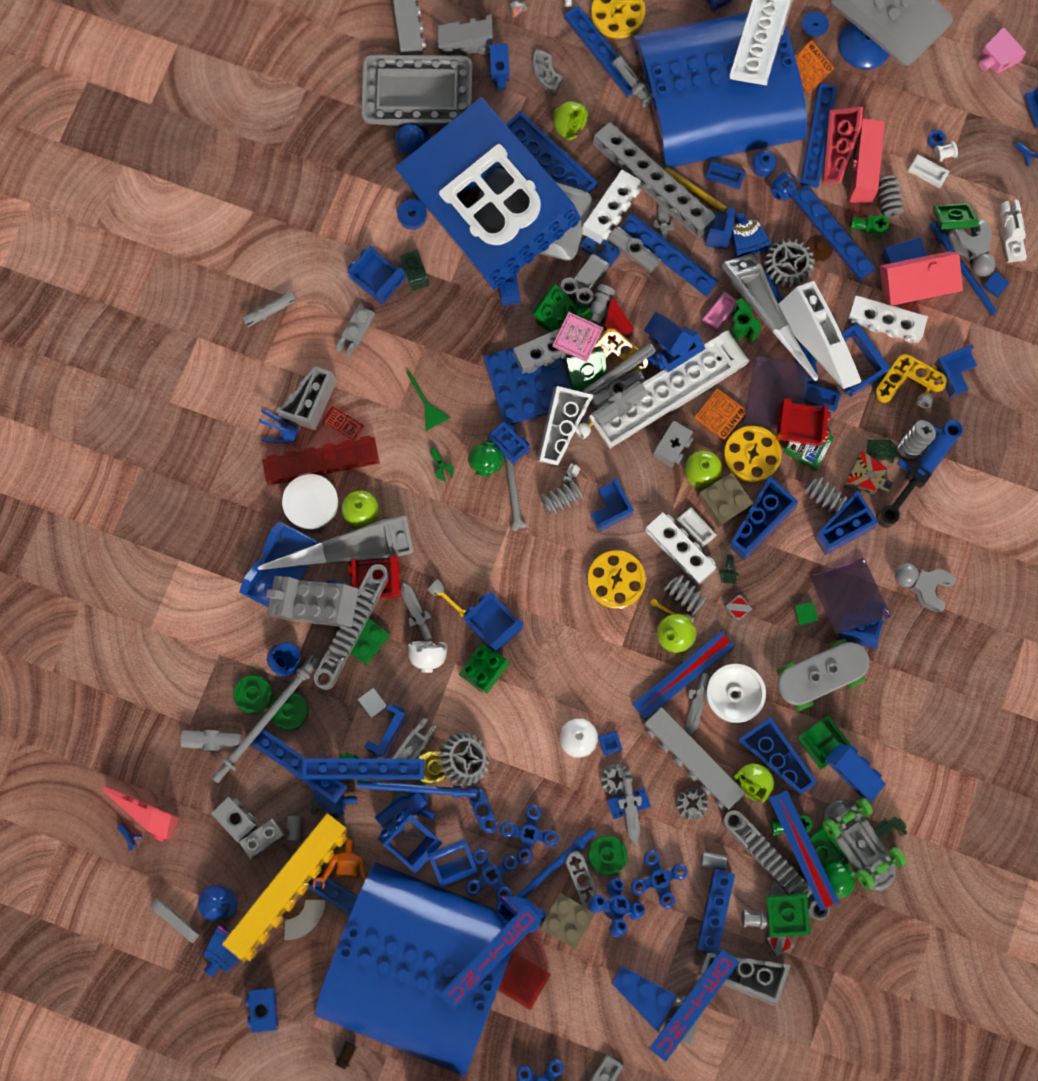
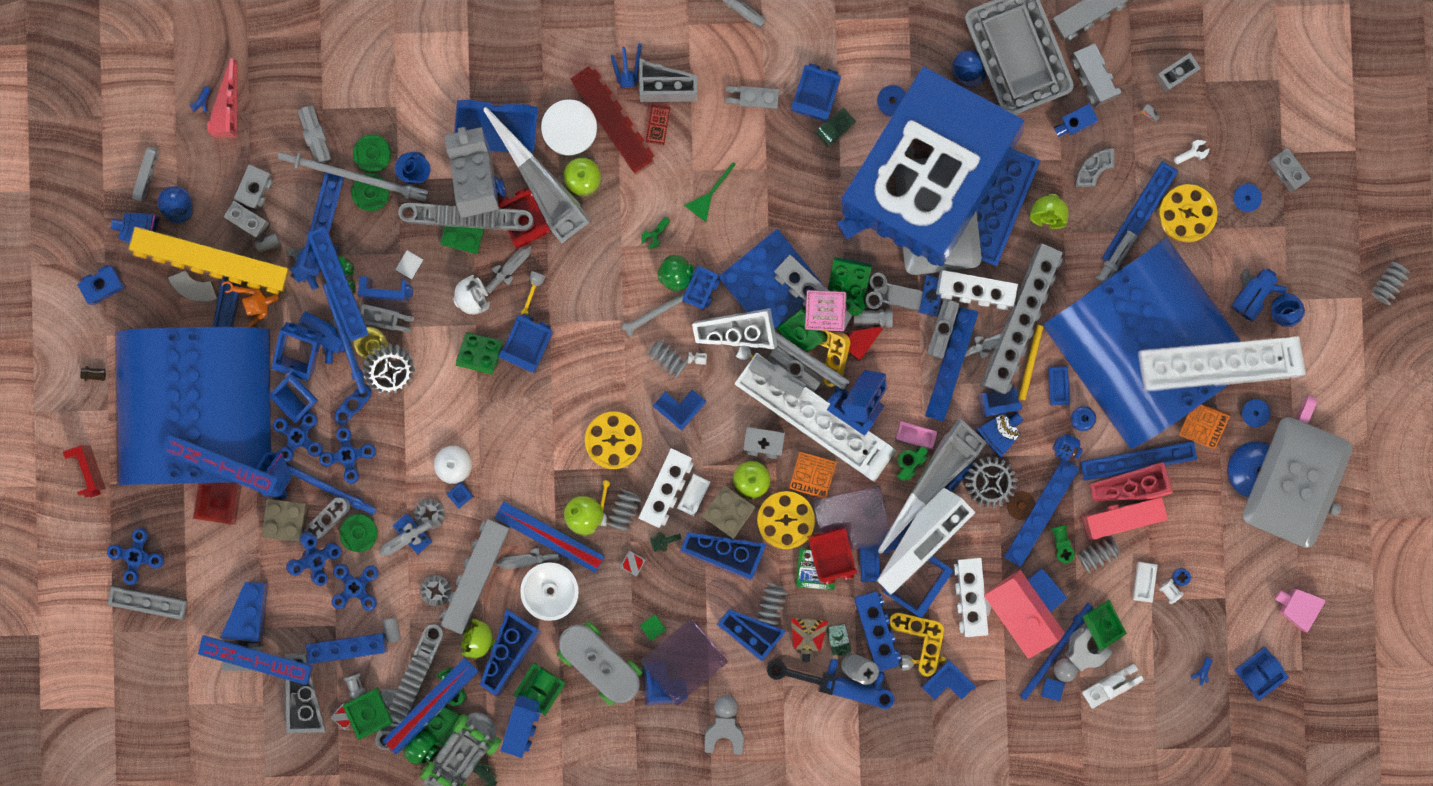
camera: 65 degrees right, 10 degrees up
none -> blue brick [854,591,901,672]

